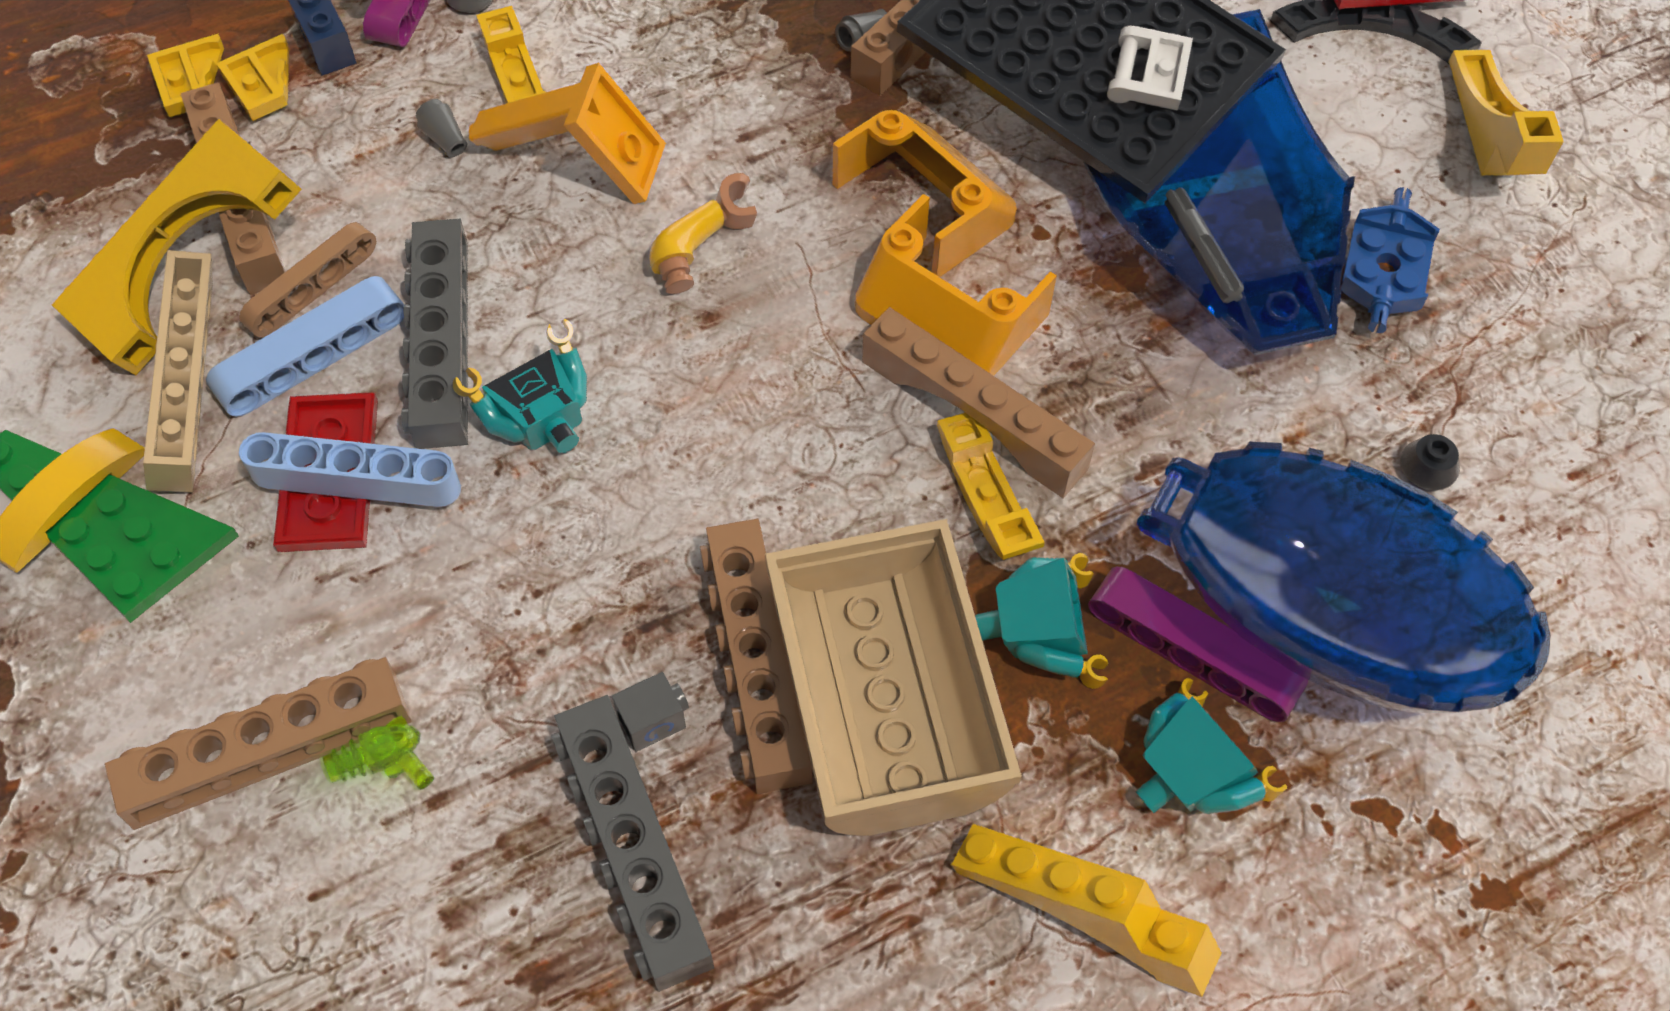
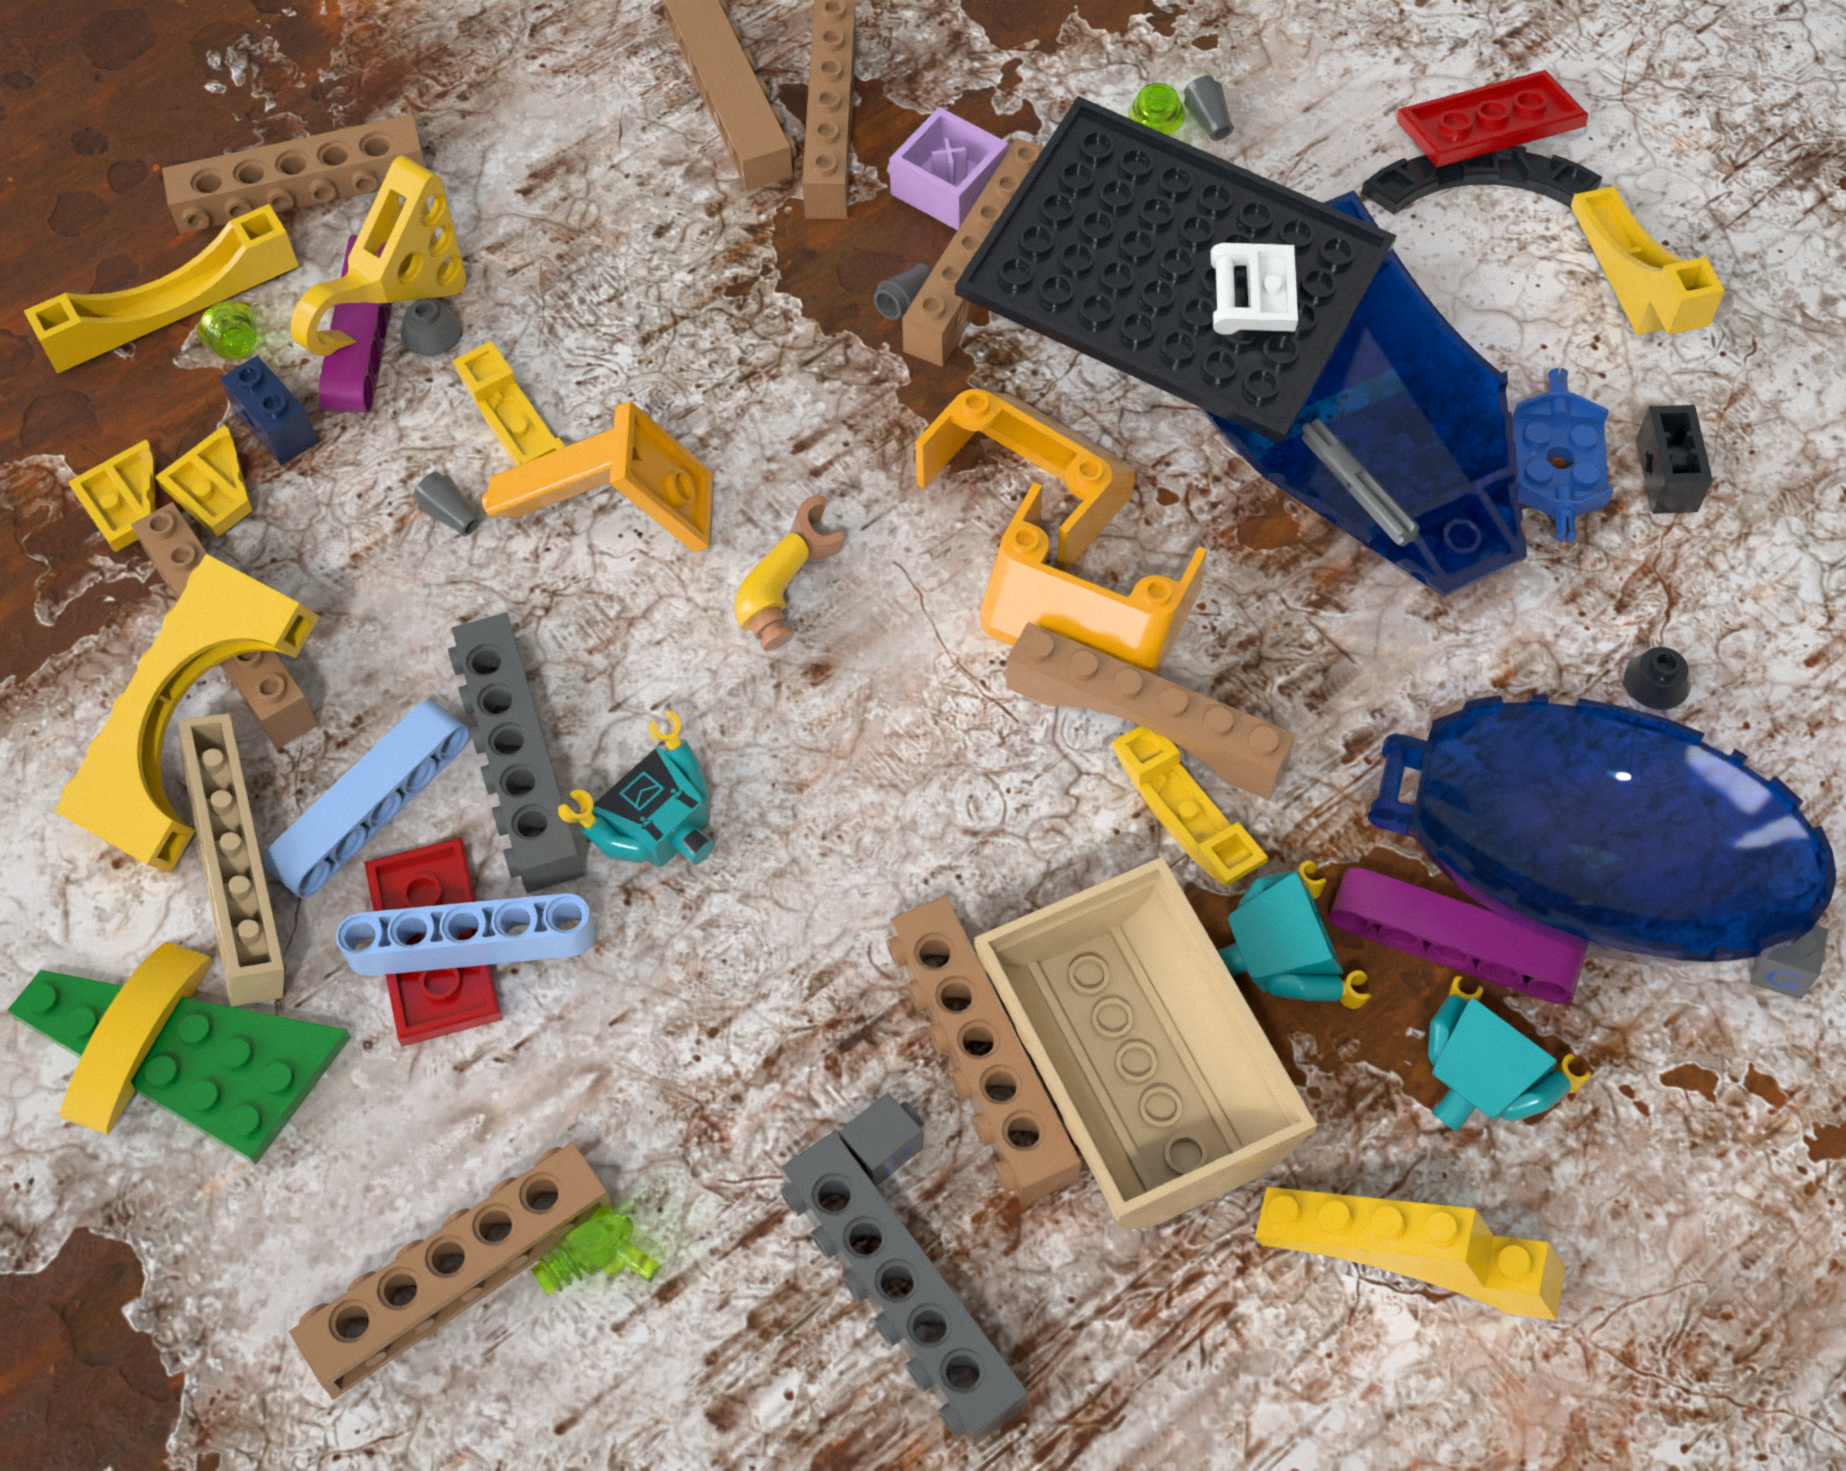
camera: 10 degrees left, 0 degrees up
medium nougat beam [239,222,377,338] -> none
none -> black brick [1636,405,1713,514]
none -> dark grey brick [1750,914,1829,999]

